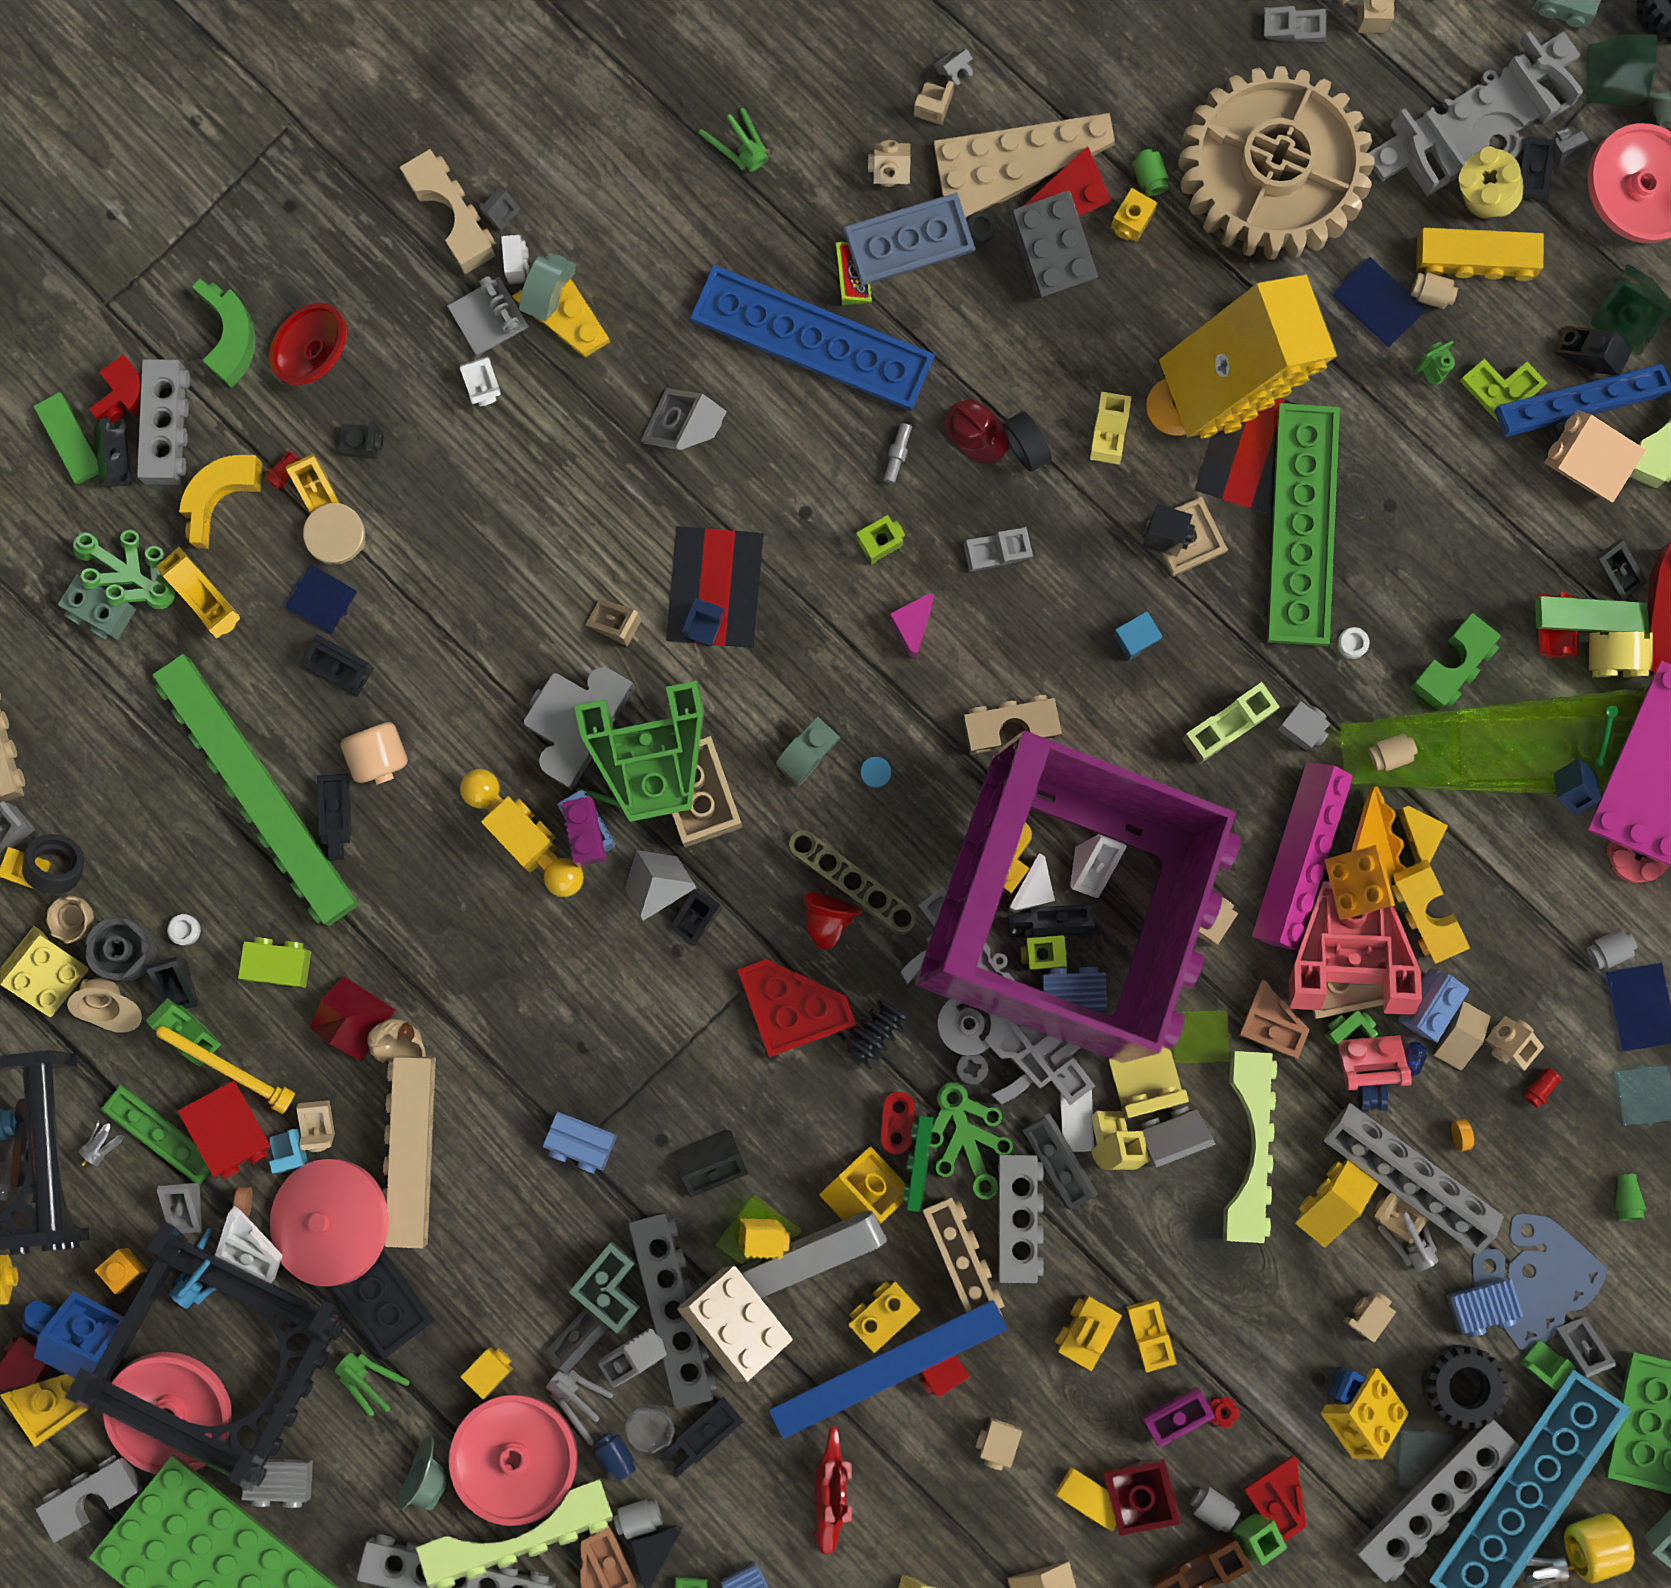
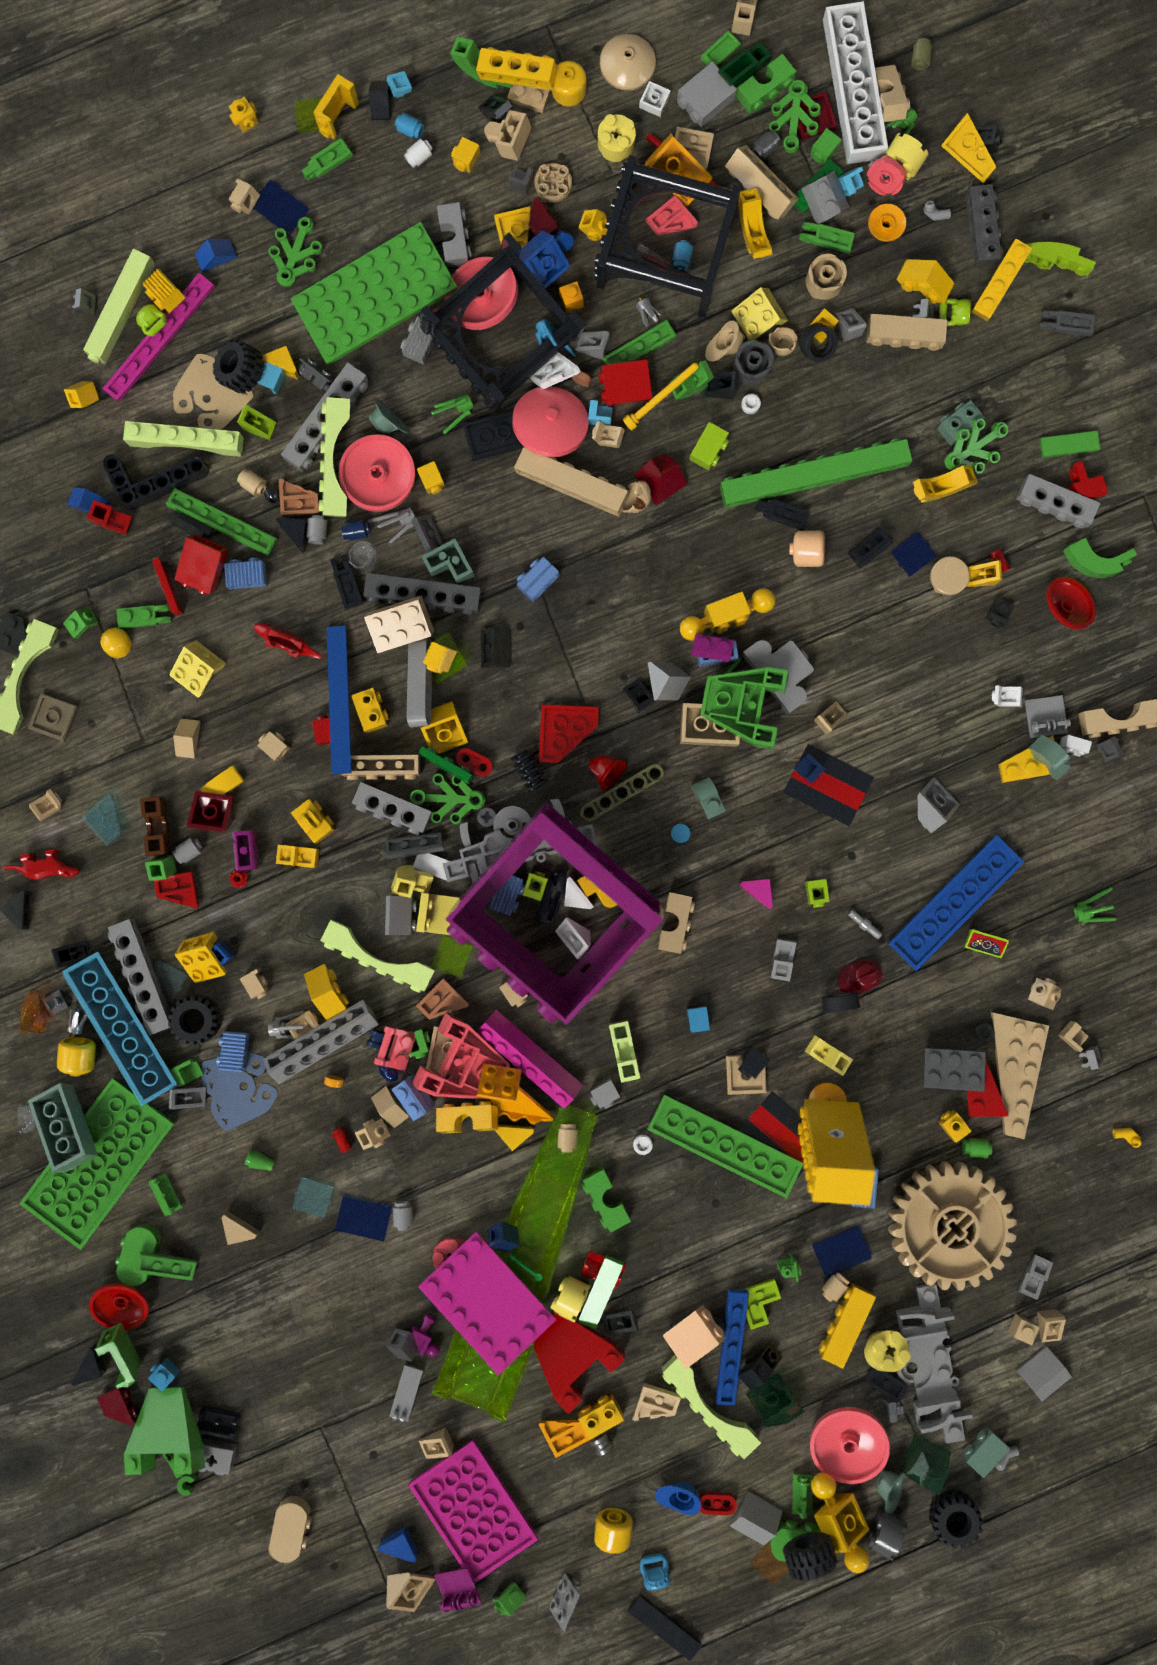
camera: 115 degrees right, 5 degrees up
black hinge [94,418,132,486] -> none
yellow arch [179,455,262,549] -> none
light grey brick [598,1329,667,1388] -> none
sand blue tile [843,193,975,286] -> none

